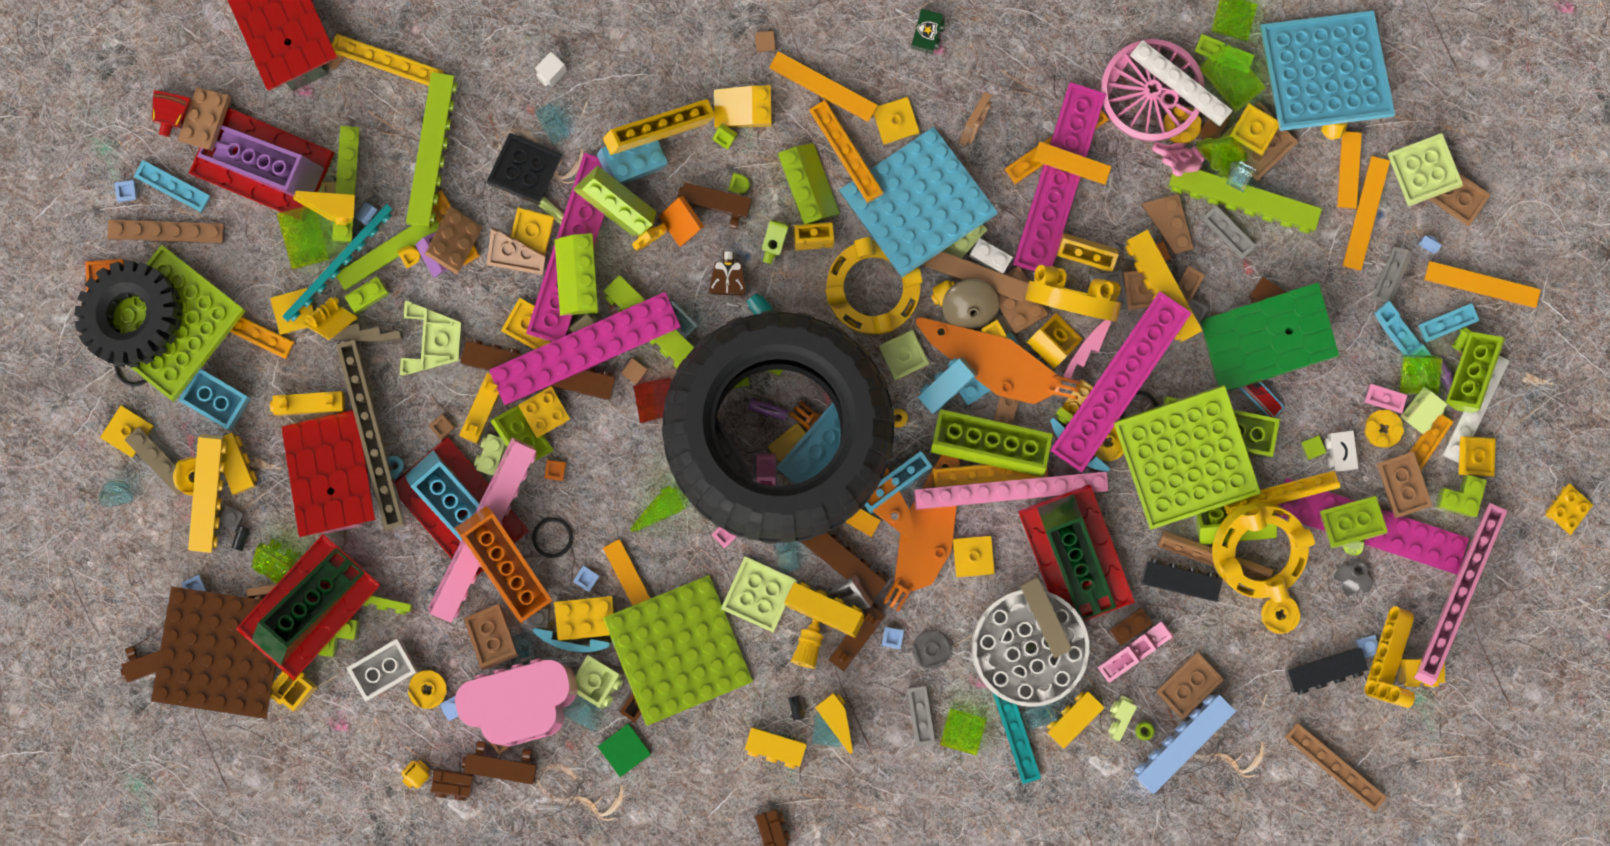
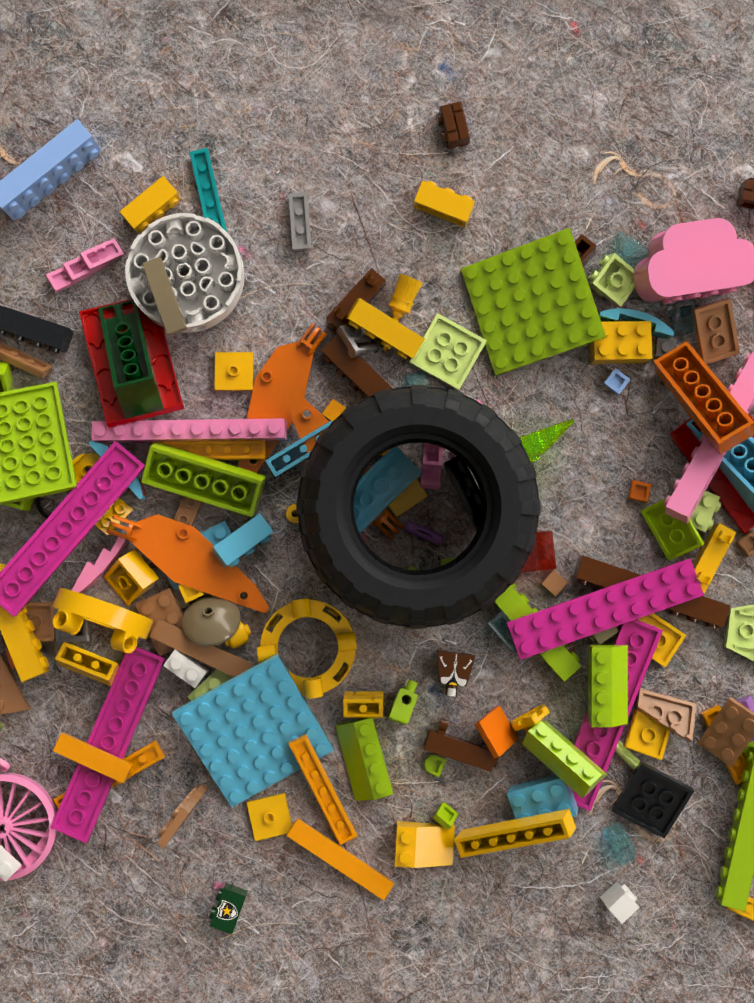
camera: 175 degrees left, 0 degrees up
reddish brown brick [462,741,537,785] -> none
yellow hinge [518,386,570,438] -> none
black tyre [532,518,573,558] -> none
green tile [597,723,651,777] -> none
light orange tile [603,539,651,606] -> none
teal brick [746,292,774,315] -> none
medium nougat tile [755,31,775,53] -> none
black pin [788,695,805,721] -> none
clear light blue slope [811,714,841,747] -> none
yellow slope [815,693,853,754] -> none
yellowish green tile [878,329,930,381] -> none
light blue plate [881,627,904,649] -> none
flat silver tile [912,631,951,669] -> none
clear neon green plate [939,708,987,756] -> none
clear light blue slope [1020,704,1058,730] -> none
lime plate [1055,407,1073,426] -> none
reddish brown brick [1108,608,1152,646] -> none
yellowish green plate [1108,696,1137,742] -> none
lime plate [1135,721,1155,741] -> none
medium nougat plate [1155,652,1224,720] -> none

